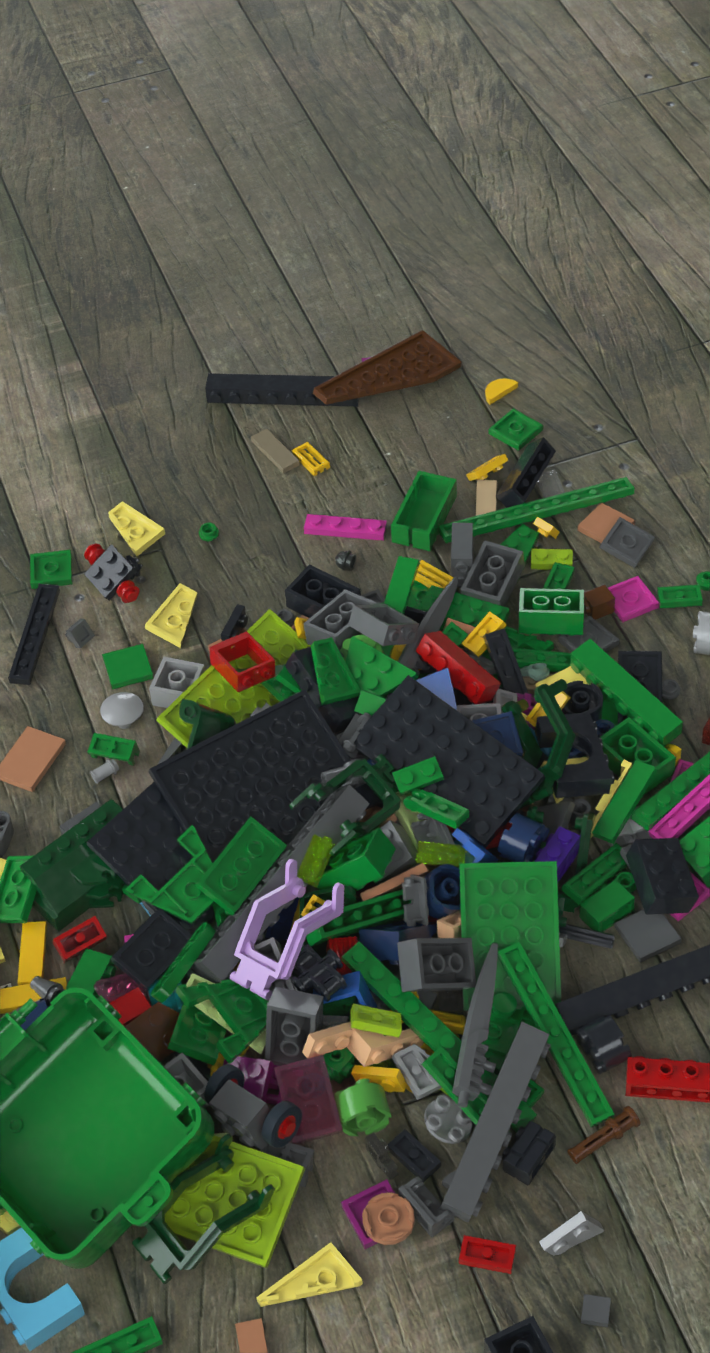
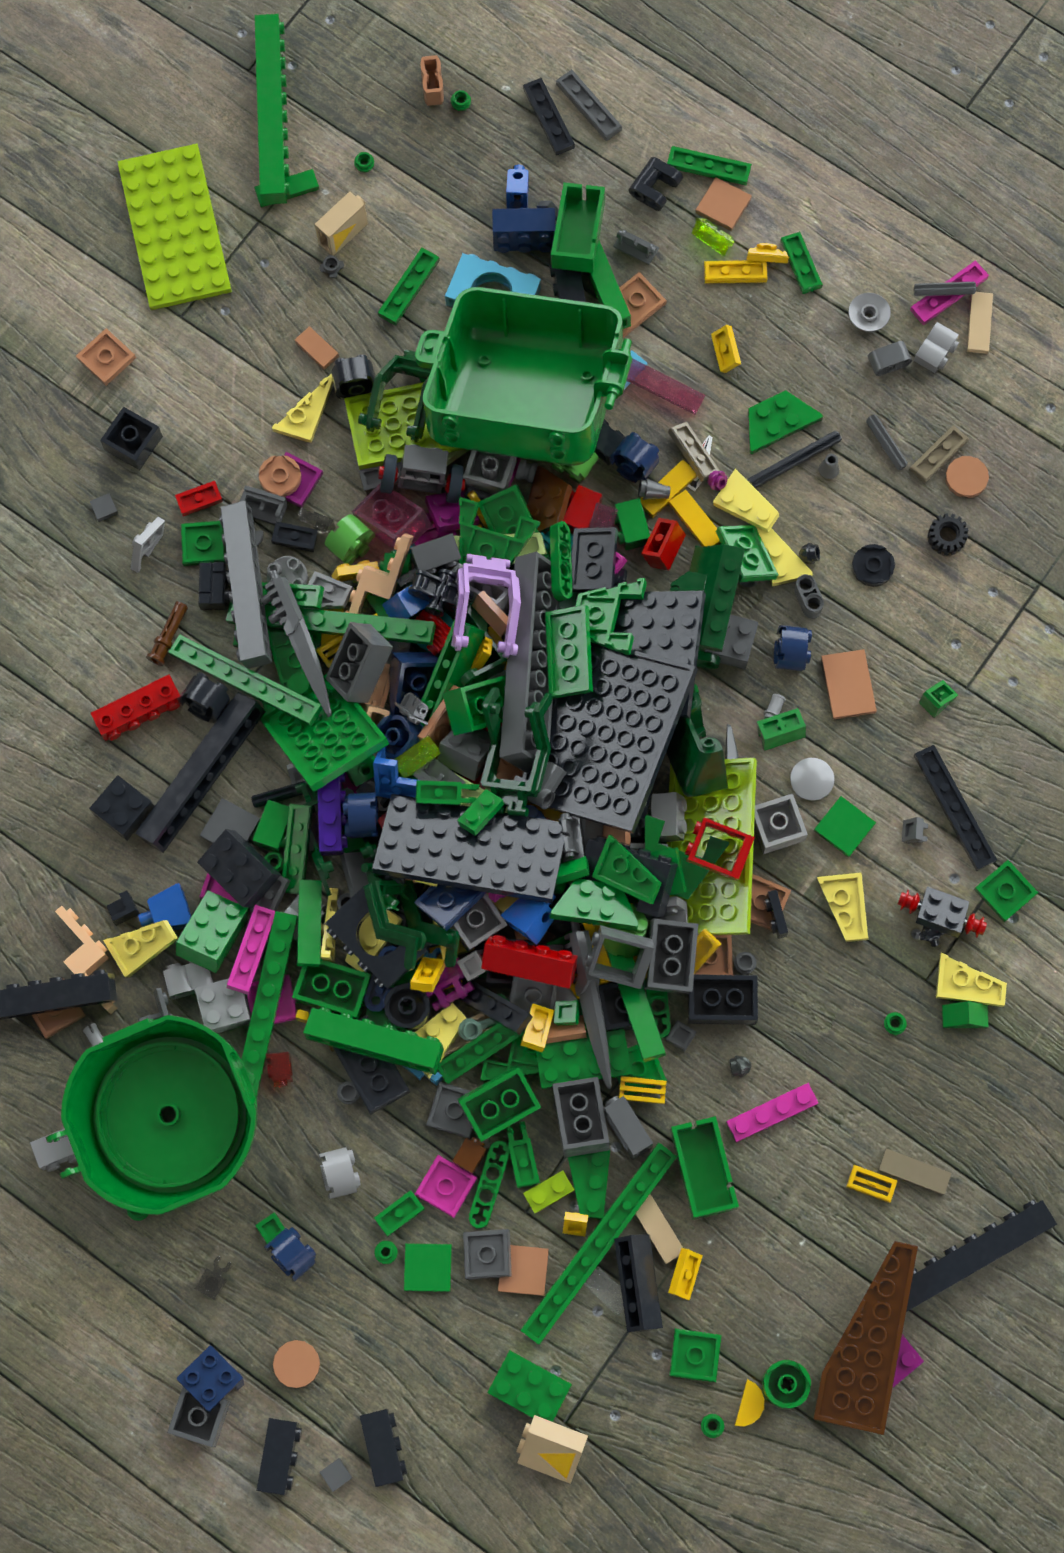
camera: 145 degrees right, 25 degrees up
clear neon green hinge [297,834,335,888] -> none
lime plate [350,1003,402,1037] -> none
none -> green tile [181,521,226,566]
none -> black brick [331,354,375,400]
none -> green tile [404,1243,452,1292]
none -> green beam [469,1141,510,1229]
none -> nougat tile [472,591,508,637]
none -> green brick [487,1350,572,1422]
none -> tan brick [516,1415,588,1484]
none -> green plate [701,1414,724,1438]
none -> green brick [762,1360,811,1409]
none -> dark blue brick [773,625,812,671]
none -> green slope [942,1001,989,1028]

